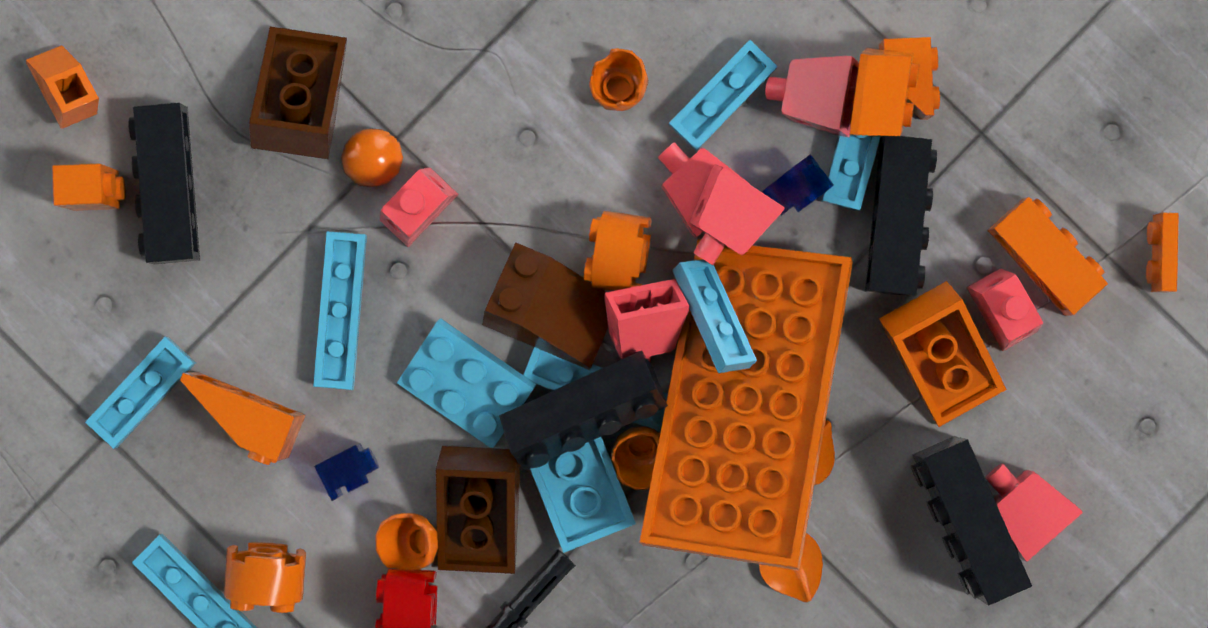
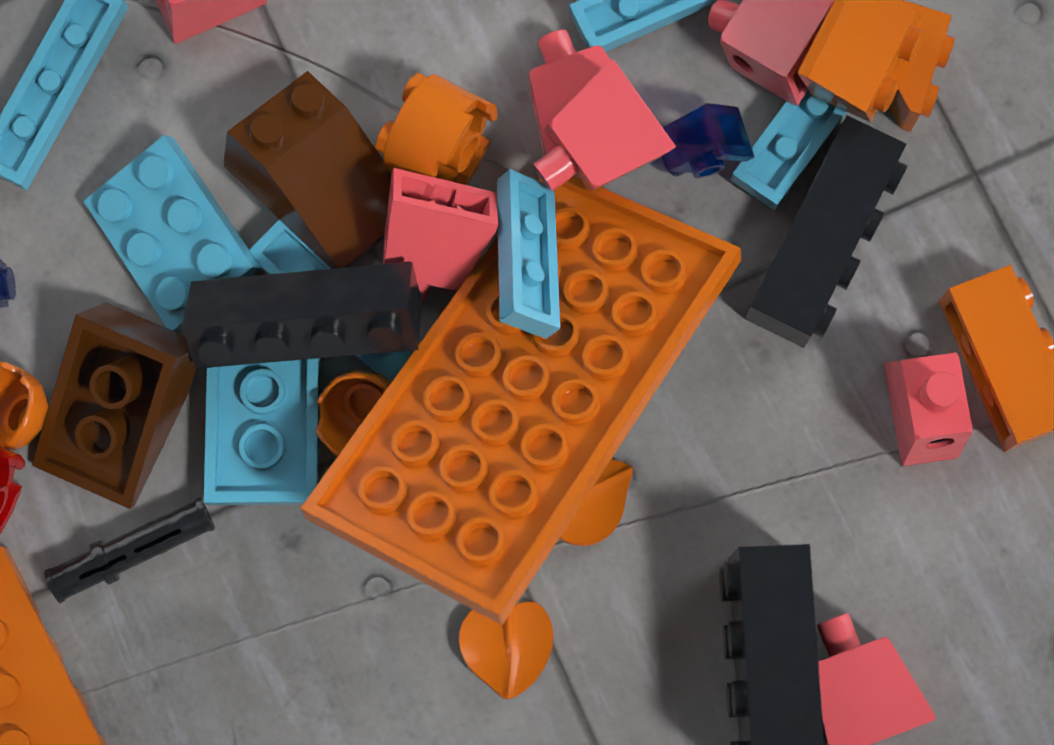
camera: 25 degrees right, 10 degrees down
orange slope [879,281,1007,427] -> none

